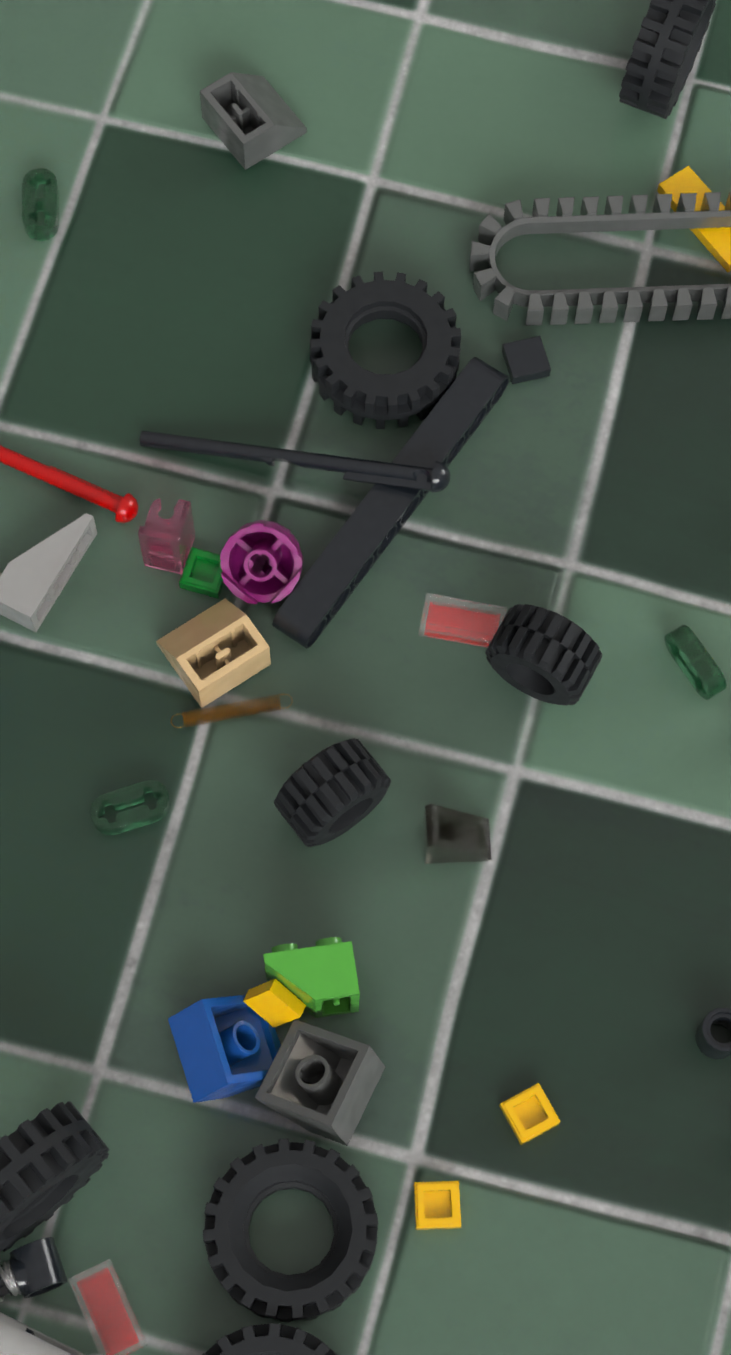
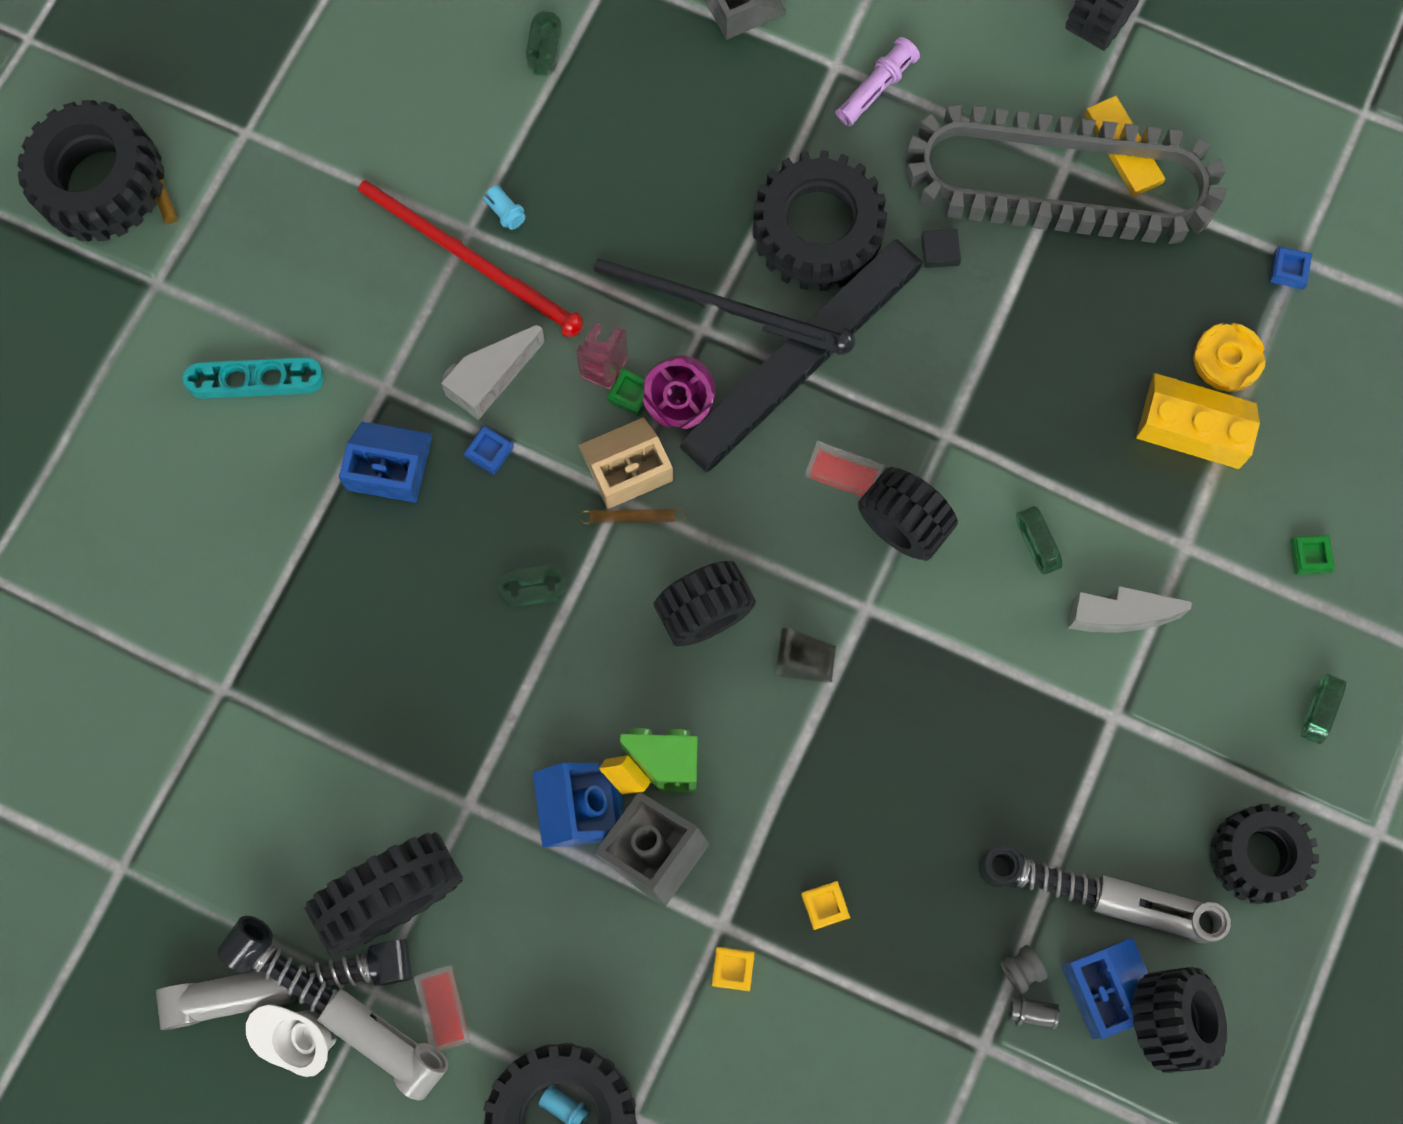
camera: 10 degrees right, 5 degrees up
black tyre [203,1138,378,1322] -> none
none -> blue tile [464,425,514,476]
none -> medium azure pin [483,185,525,230]
none -> lavender pin [835,37,920,127]

